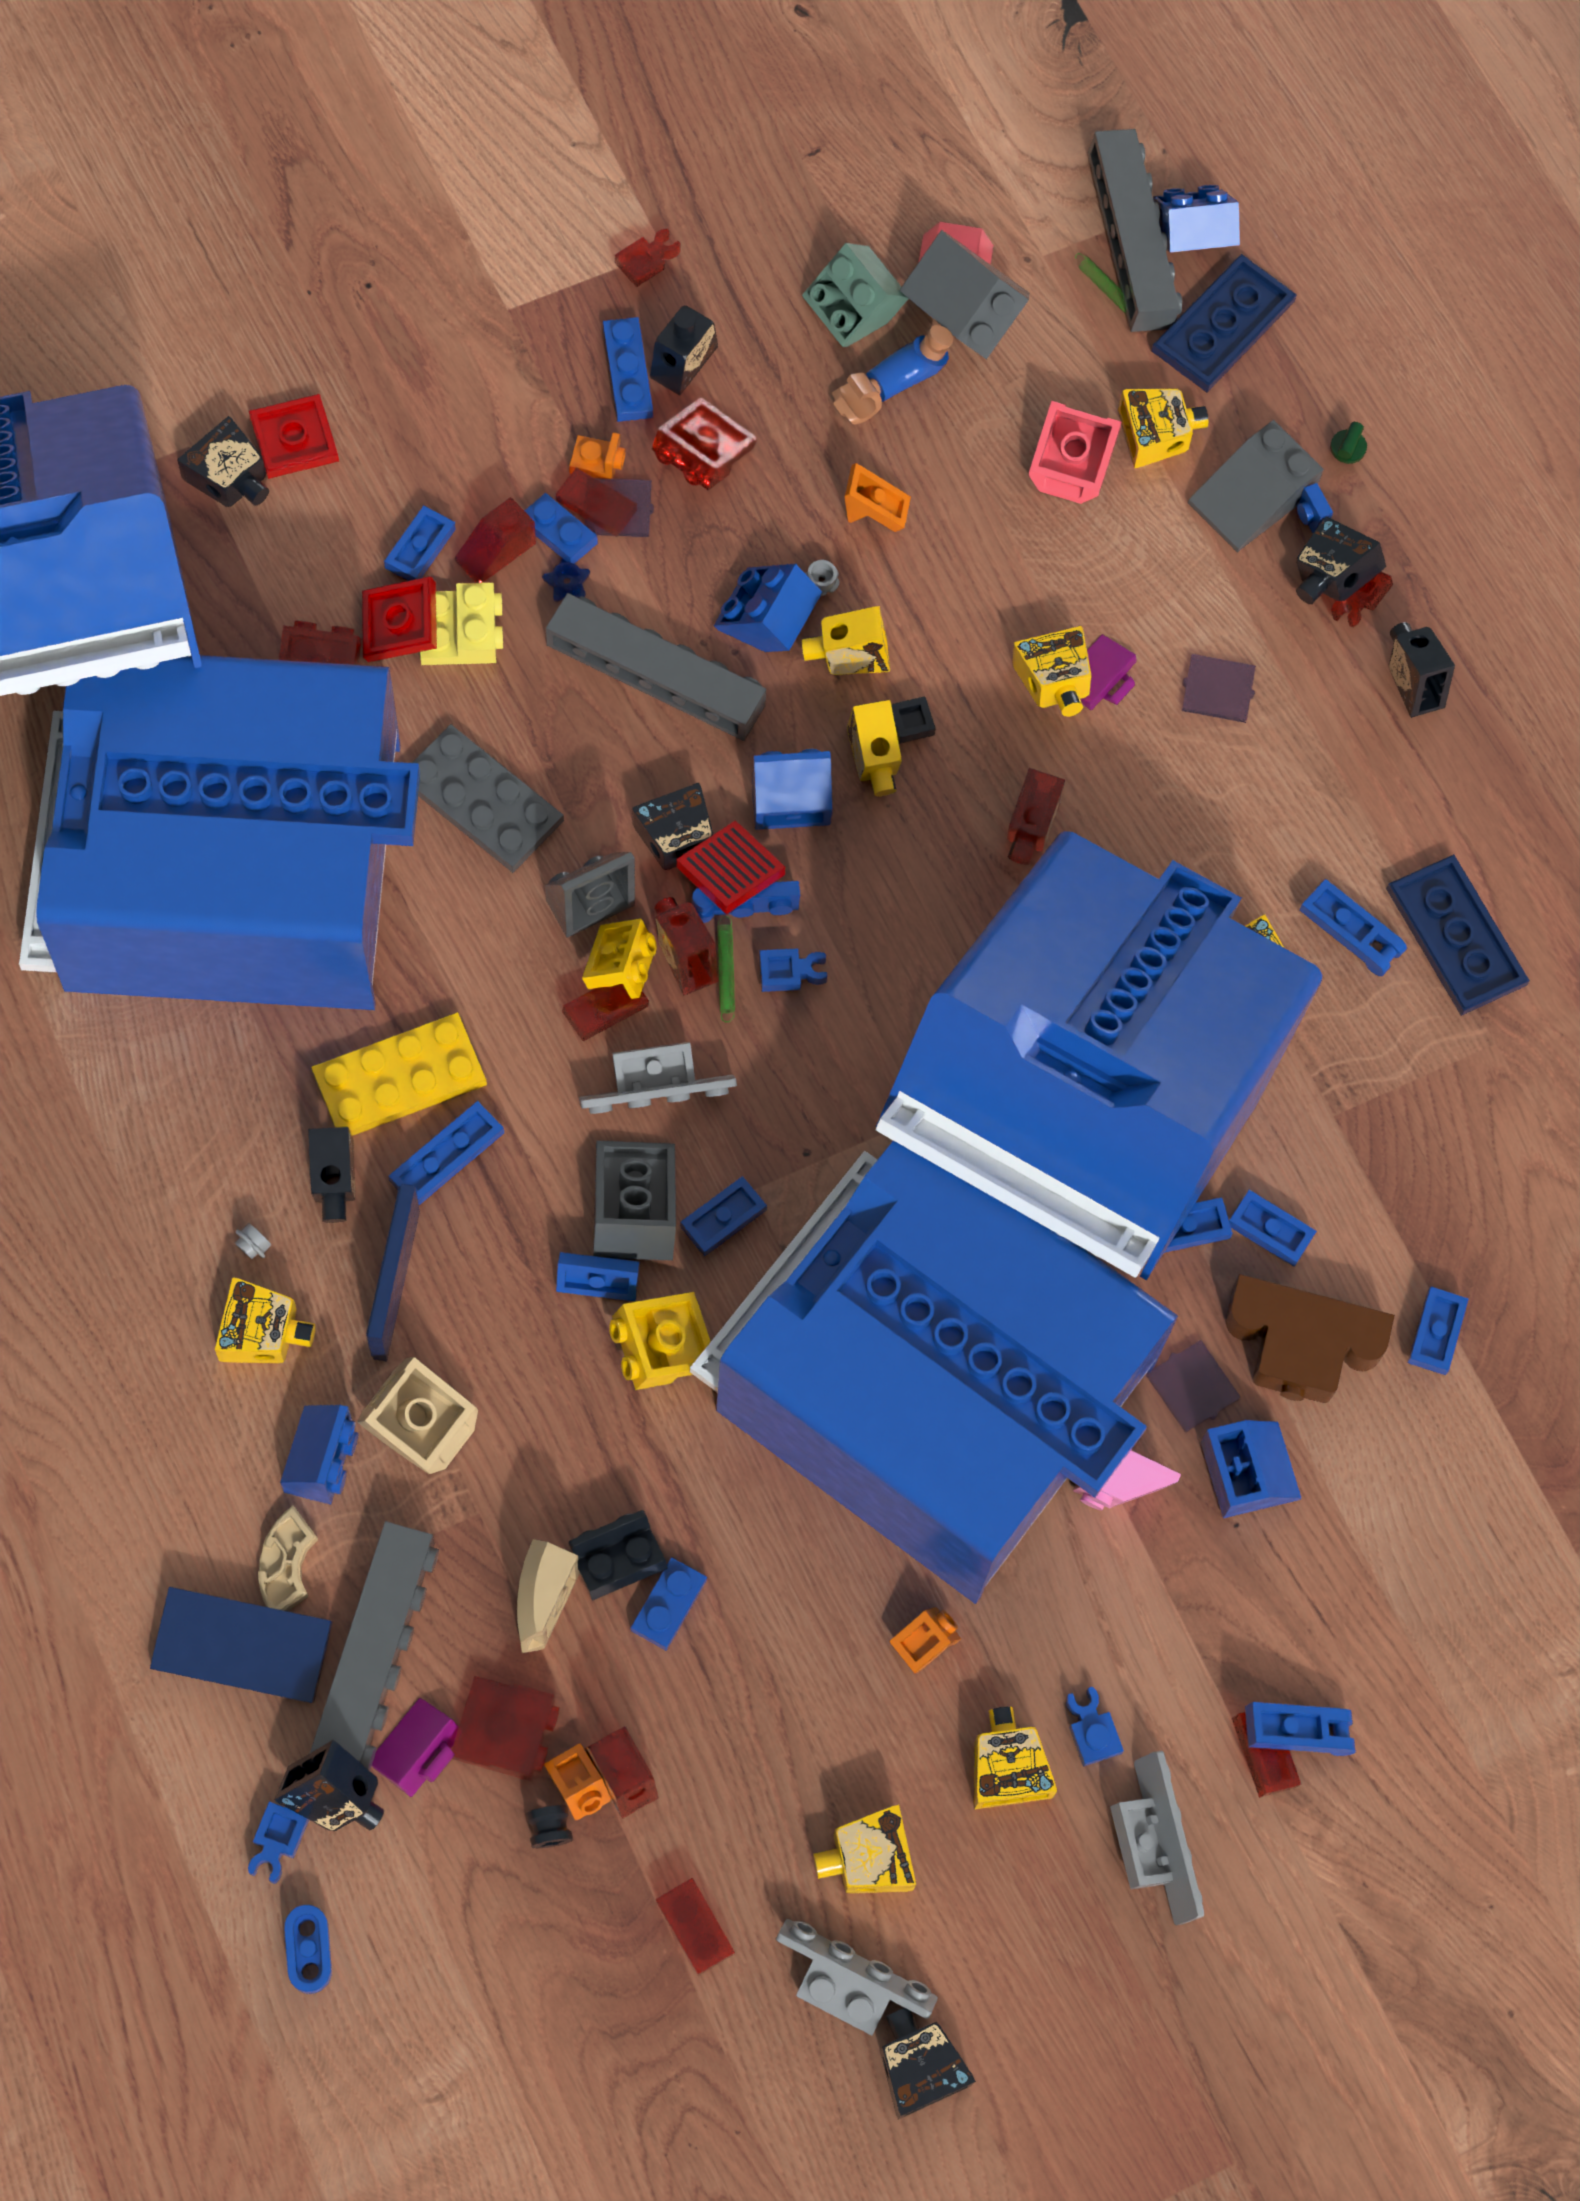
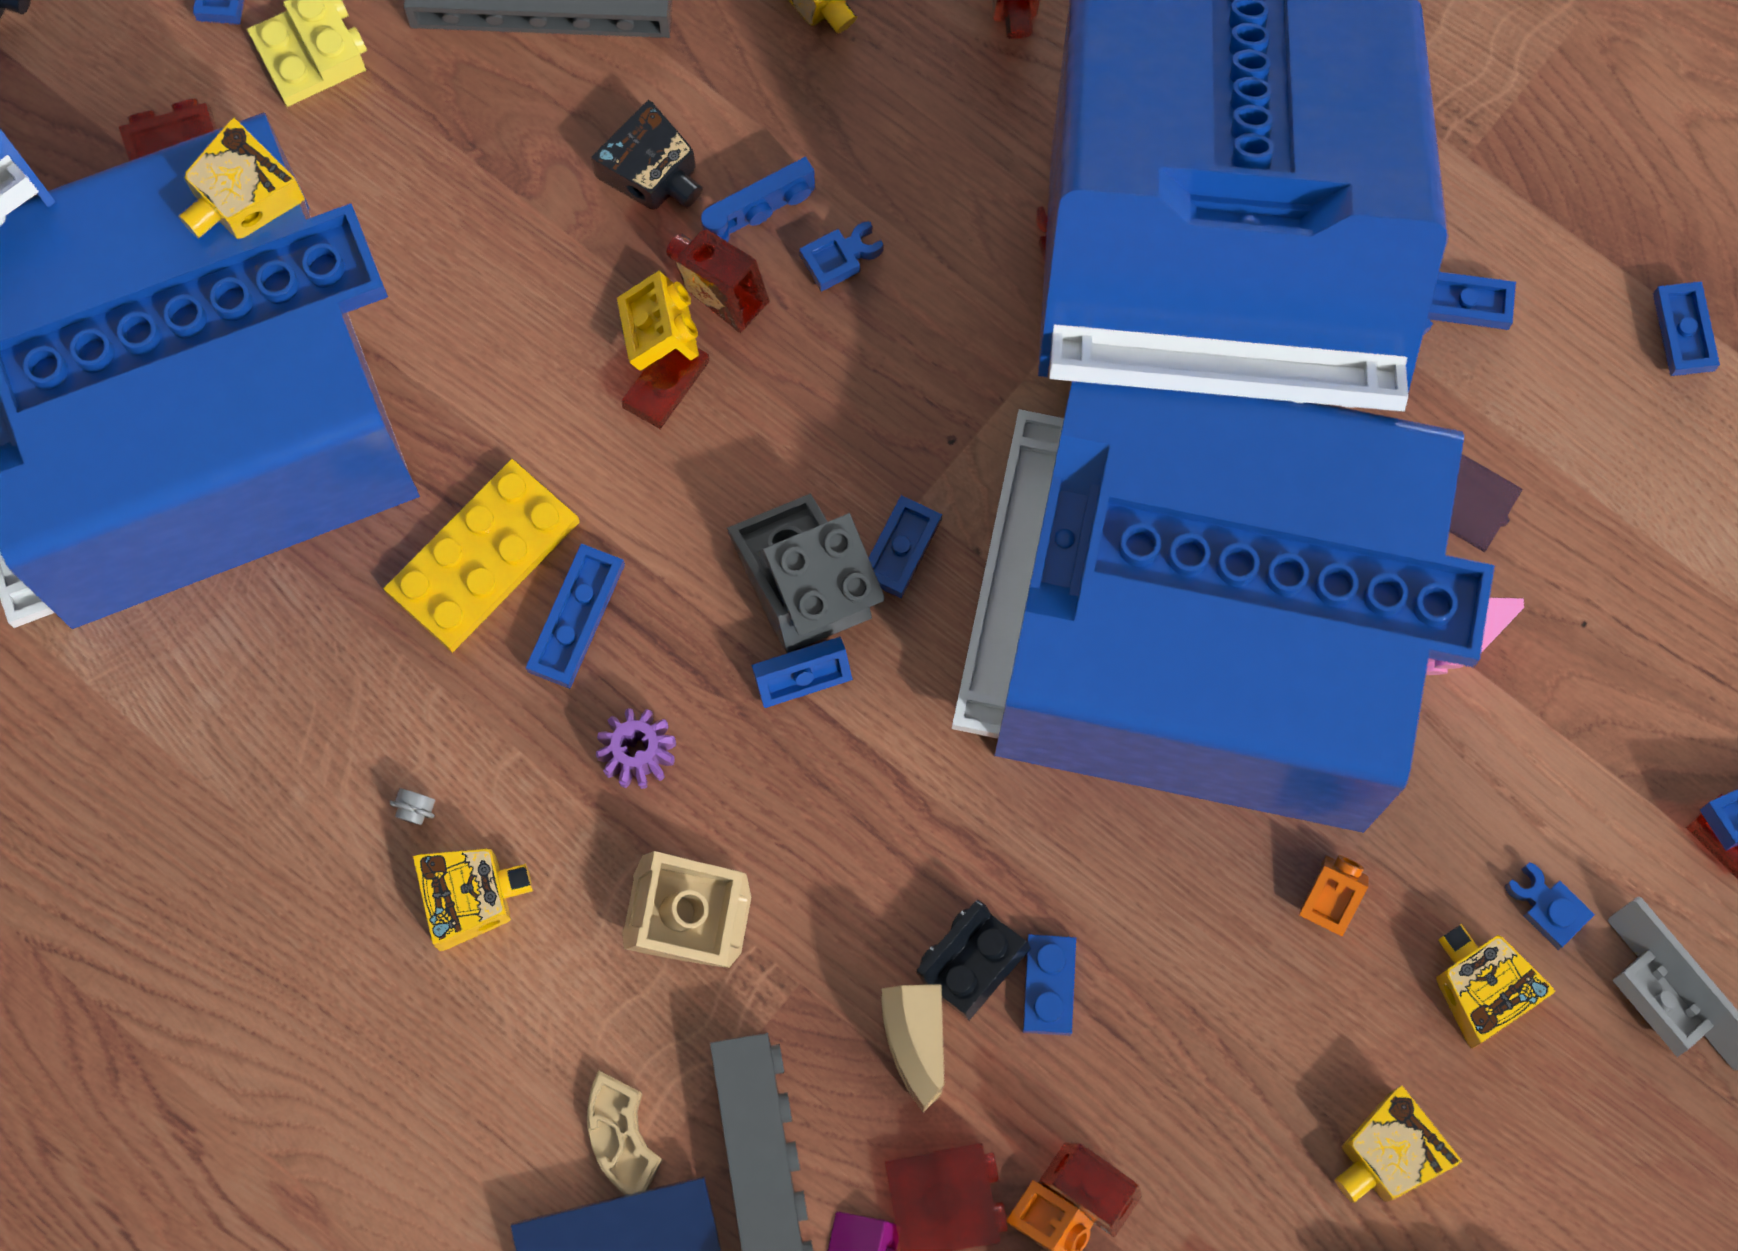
camera: 20 degrees left, 5 degrees up
blue slope [280,1405,359,1505] -> none
black torso [308,1127,355,1223] -> none
red tile [362,576,437,663] -> none
dark blue tile [366,1184,420,1362] -> none
dark grey plate [412,724,564,873] -> none
dark grey slope [545,852,635,938] -> none
light grey bracket [579,1042,737,1114] -> none
yellow plate [609,1292,711,1390] -> none
red tile [677,820,785,915] -> none
bright green piece [717,916,735,1022] -> none
slope [752,749,832,830] -> none
blue slope [1200,1420,1301,1518] -> none
reddish brown brick [1226,1274,1395,1403] -> none
none -> torso [178,118,305,239]
none -> medium lavender gear [596,708,676,789]
none -> dark grey bracket [756,513,885,635]

